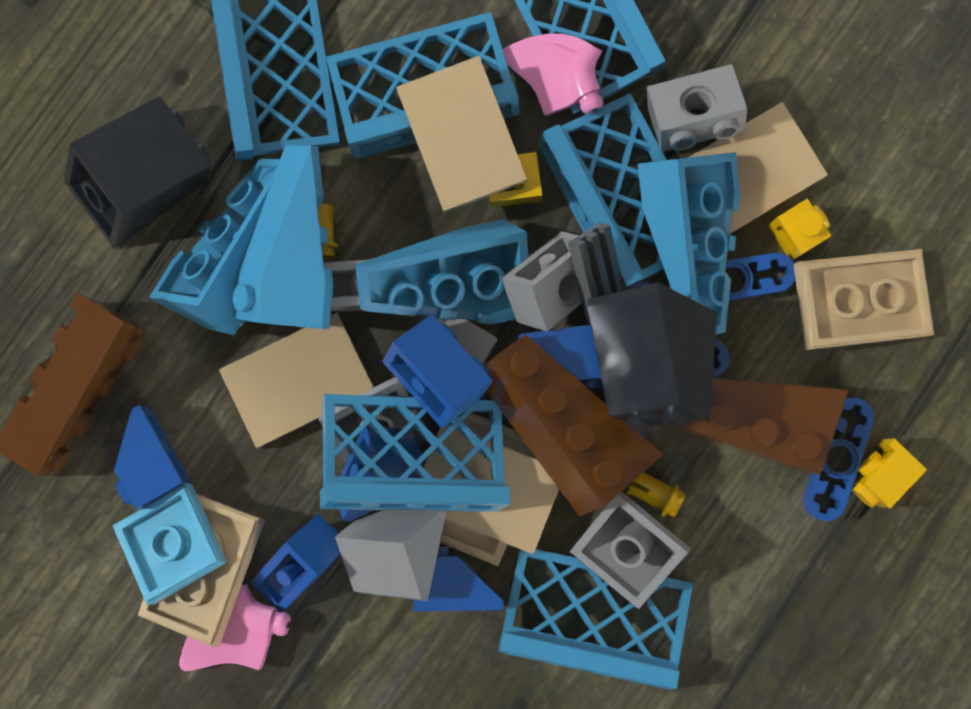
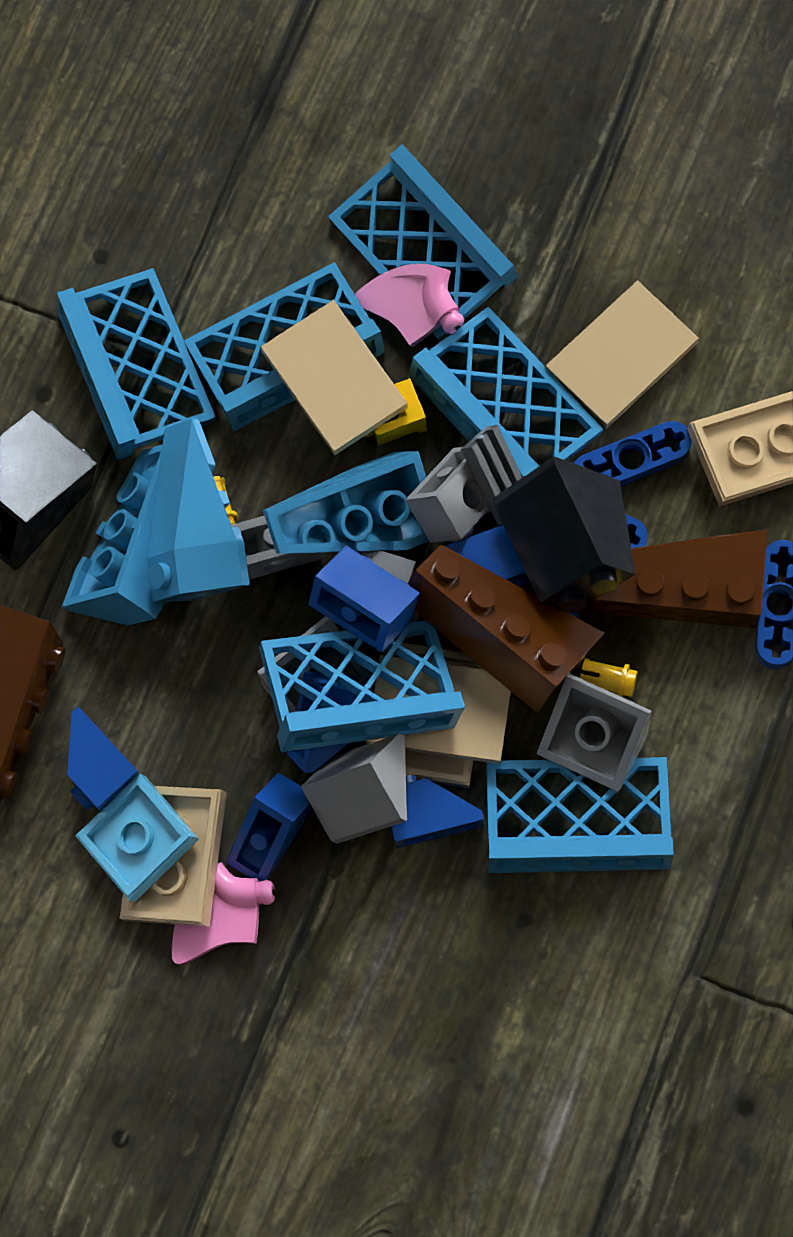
camera: 10 degrees left, 10 degrees down
tan tile [219,312,374,448] -> none
dark azure wedge [638,152,740,334] -> none
light grey brick [647,64,747,152] -> none
yellow brick [768,198,831,261] -> none

